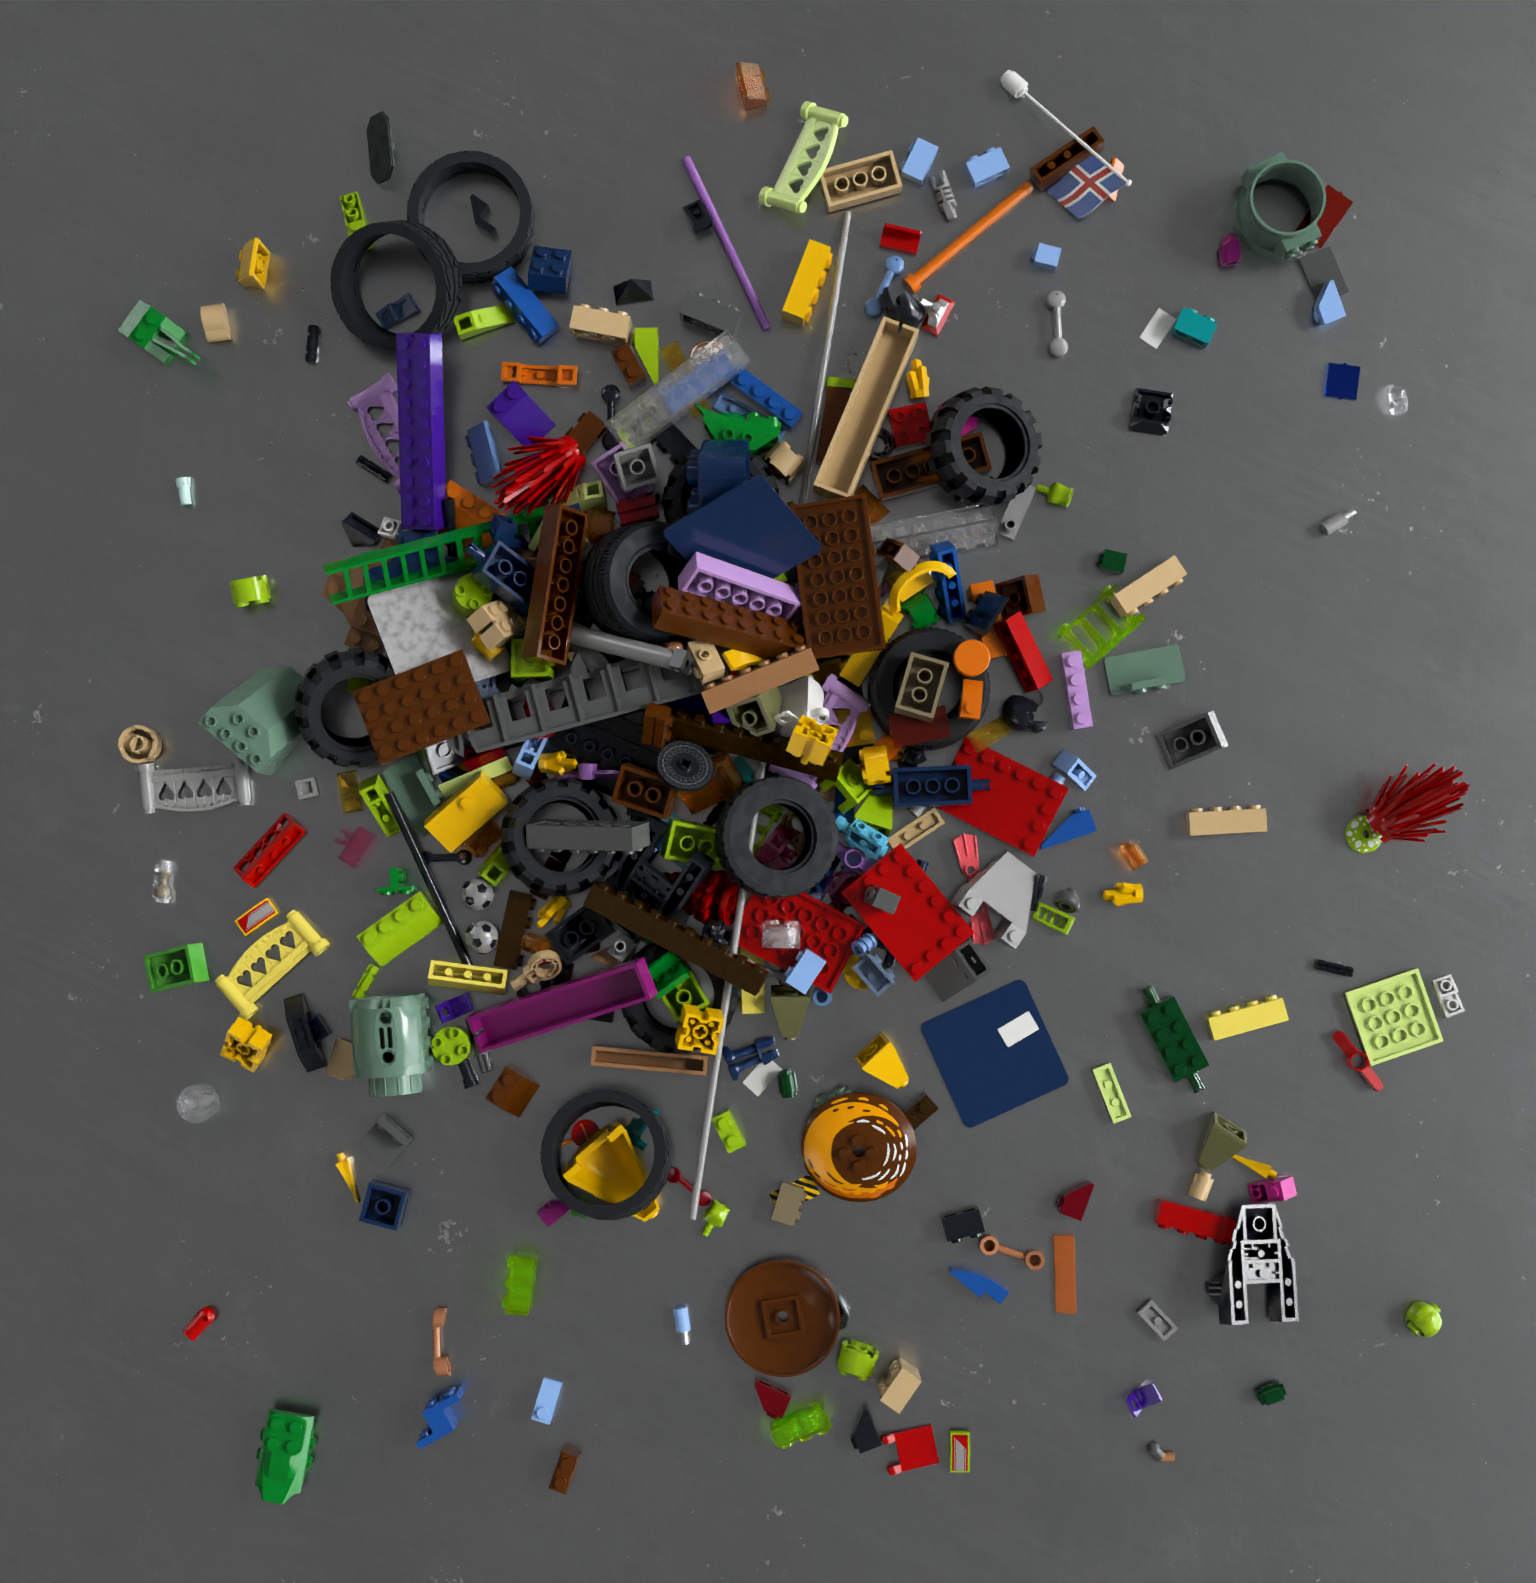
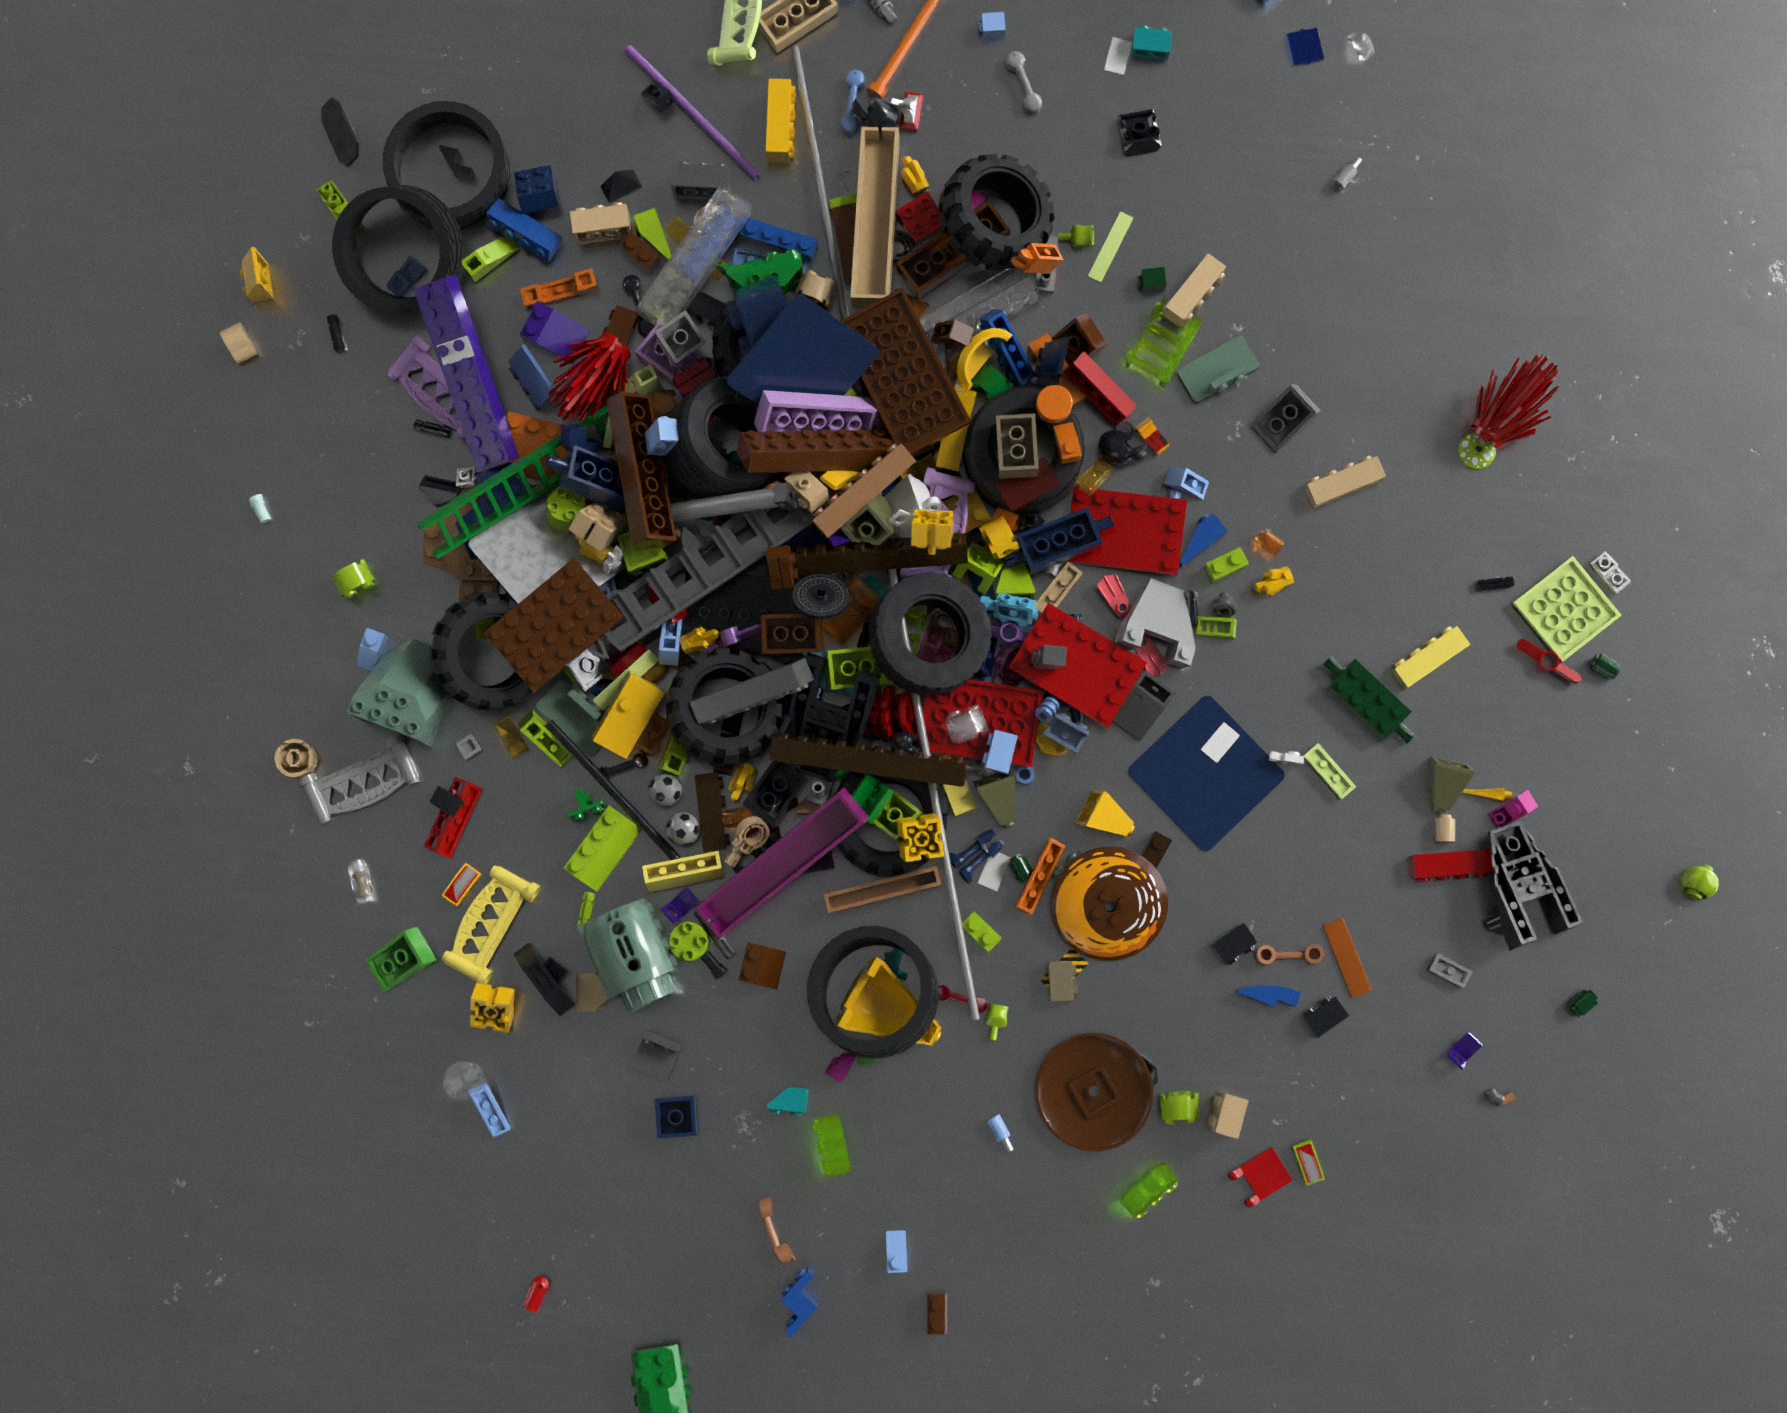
camera: 20 degrees left, 5 degrees down
green slope [117,300,200,365] -> none
clear pink brick [334,826,378,869] -> none
yellow piece [335,1152,360,1203] -> none
black piece [443,498,457,557] -> none
red piece [539,1119,599,1156] -> none
dark red slope [754,1378,791,1419] -> none
black slope [850,1405,882,1454] -> none
red panel [879,223,922,255] -> none
dark red slope [1056,1181,1094,1221] -> none
lavender brick [1059,650,1093,730] -> none
none -> light blue slope [357,628,389,671]
none -> black slope [429,785,464,818]
none -> white sticker [437,336,475,366]
none -> light blue tile [468,1083,511,1138]
none -> white plate [602,546,623,575]
none -> light blue brick [645,416,679,456]
none -> teal slope [767,1087,809,1116]
none -> orange hinge [1011,243,1063,274]
none -> orange slope [1015,837,1065,915]
none -> yellowish green sticker [1088,212,1133,282]
none -> leg [1135,417,1169,456]
none -> lime brick [1204,547,1249,584]
none -> white plate [1269,751,1305,767]
none -> black brick [1302,996,1349,1038]
none -> dark green brick [1590,653,1621,680]

